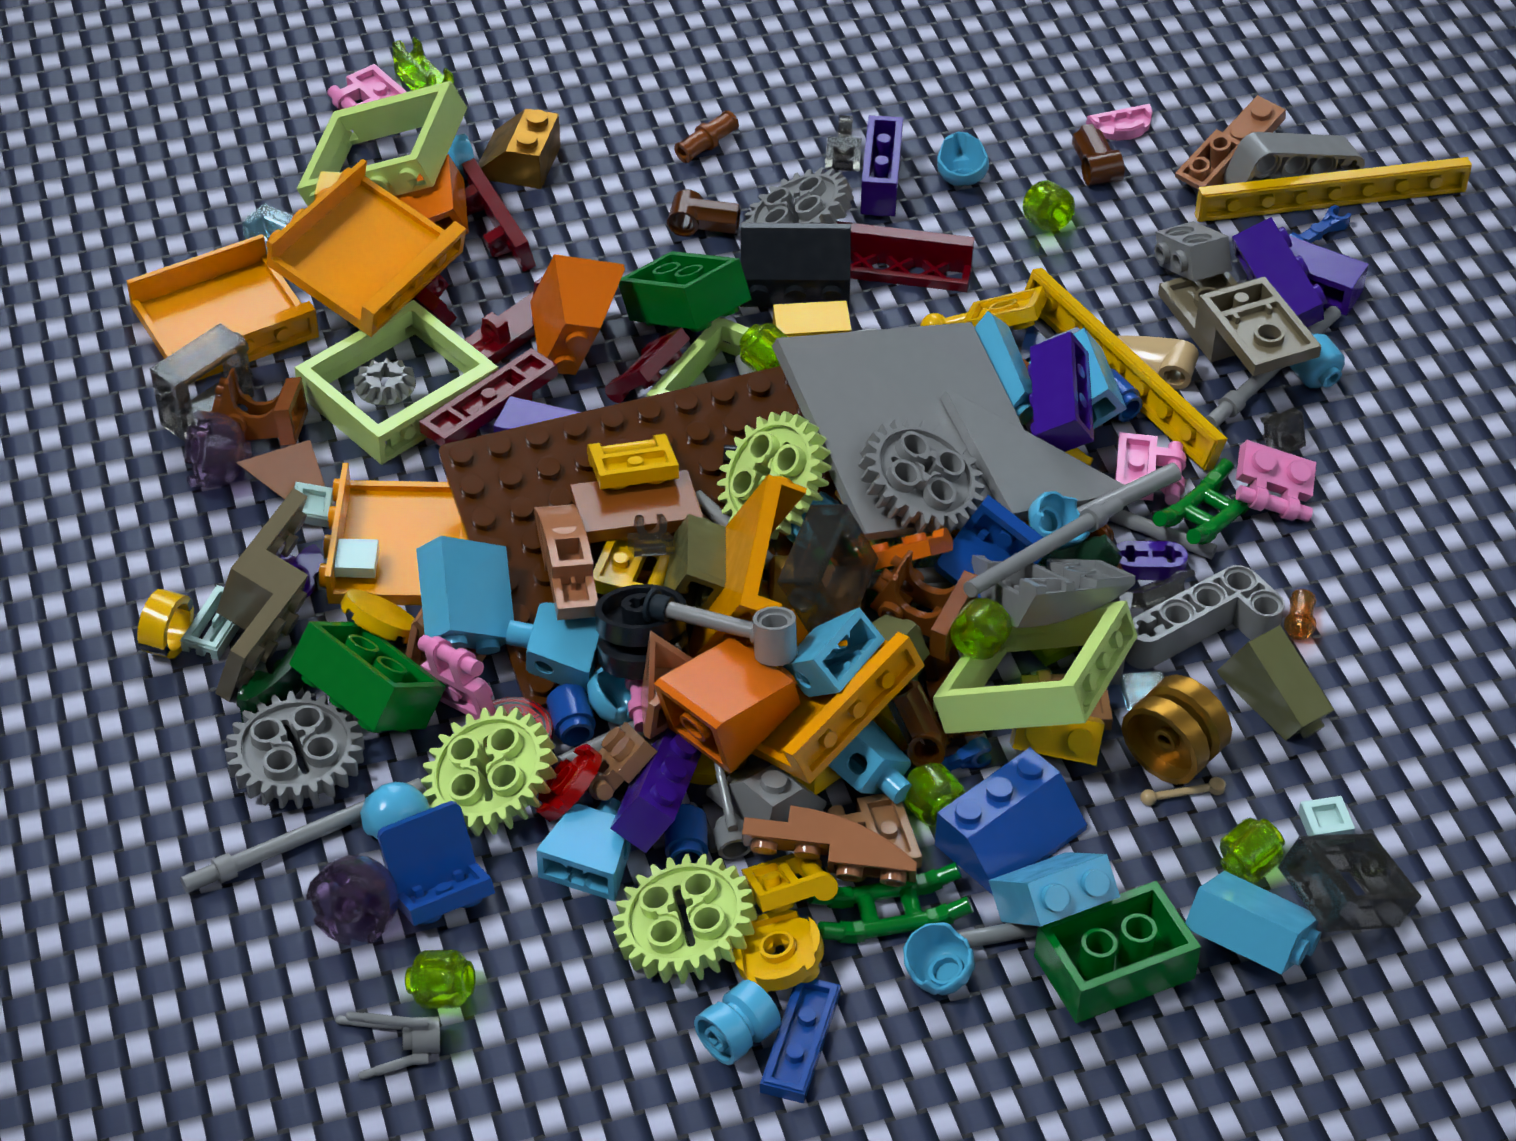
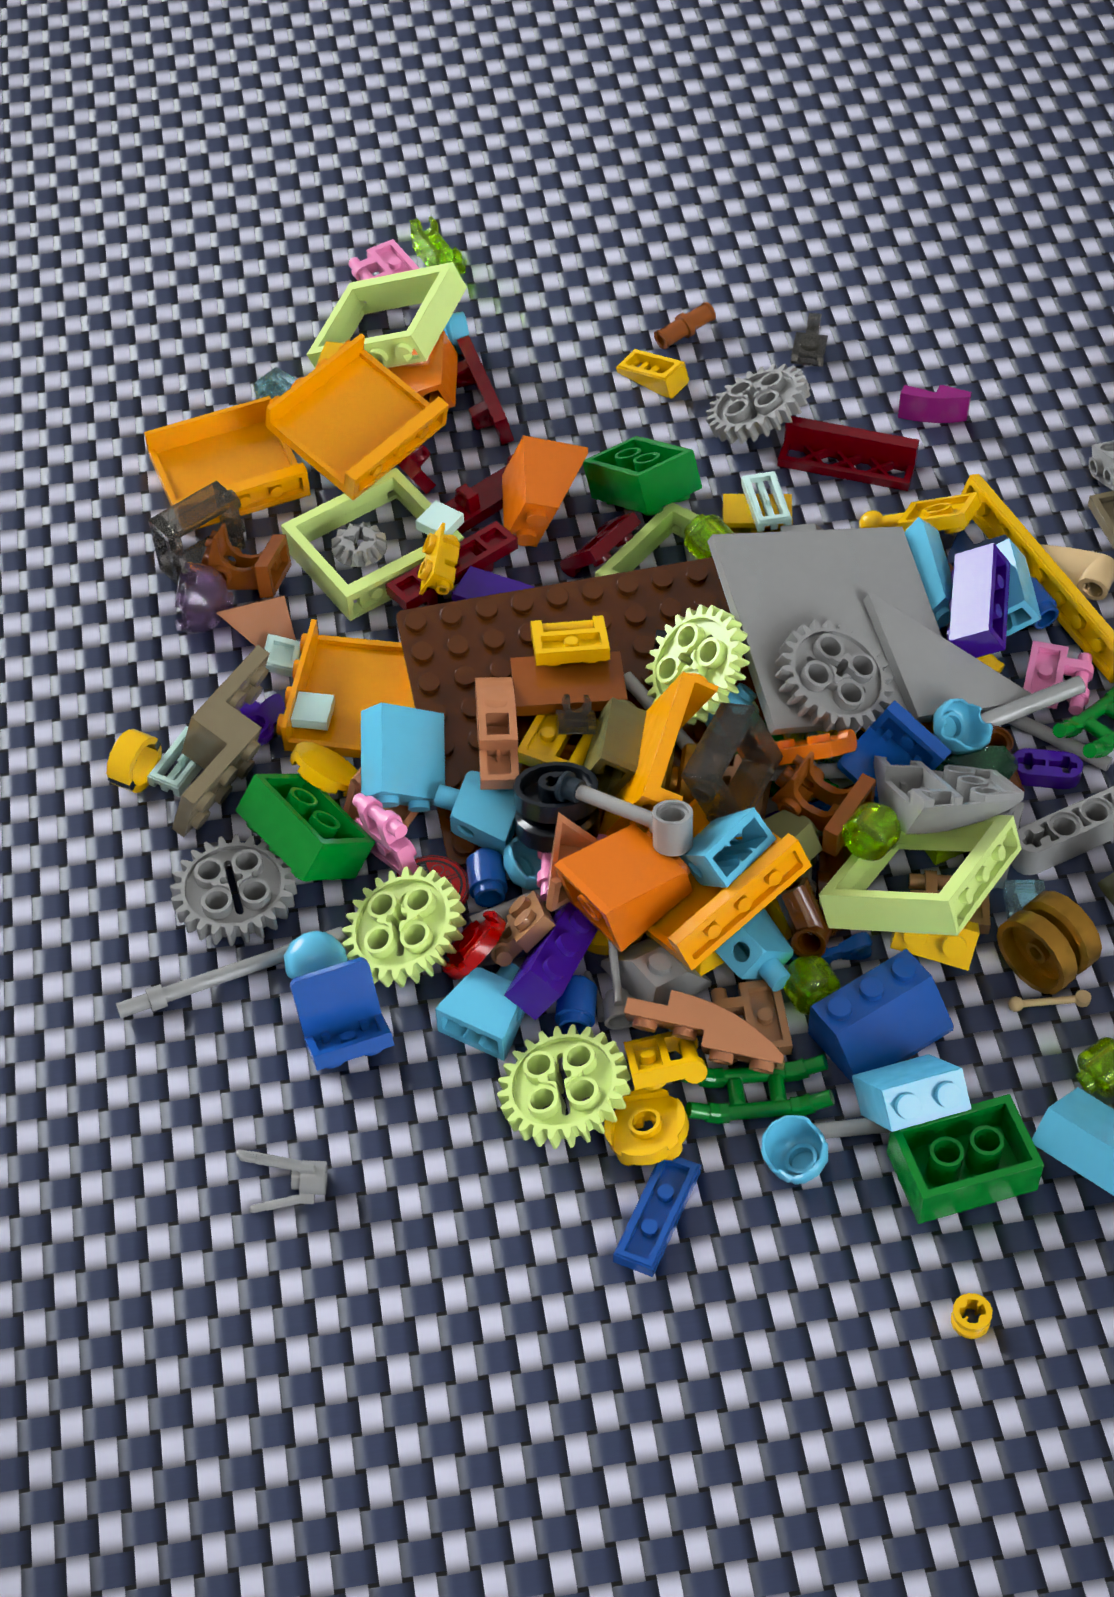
camera: 10 degrees right, 5 degrees up
dark green slope [237,645,305,723] -> none
clear purple cylinder [306,855,399,945] -> none
clear neon green head [405,950,476,1009] -> none
pearl gold slope [478,109,561,189] -> none
reddish brown piece [667,189,741,236] -> none
medium azure wheel [694,979,781,1065] -> none
black slope [740,223,851,308] -> none
dark purple brick [860,115,903,217] -> none
medium azure hair [937,131,989,186] -> none
light grey bar [963,497,1124,597] -> none
clear neon green head [1023,180,1075,232] -> none
reddish brown piece [1072,124,1125,186] -> none
bright pink tile [1086,104,1152,141] -> none
clear smoke plate [1128,570,1195,611] -> none
none -> light aqua tile [415,500,464,535]
none -> yellow hinge [418,522,460,595]
none -> yellow slope [616,349,689,399]
none -> light aqua tile [741,471,792,532]
none -> magenta slope [898,384,972,423]
none -> yellow bush [951,1293,993,1339]

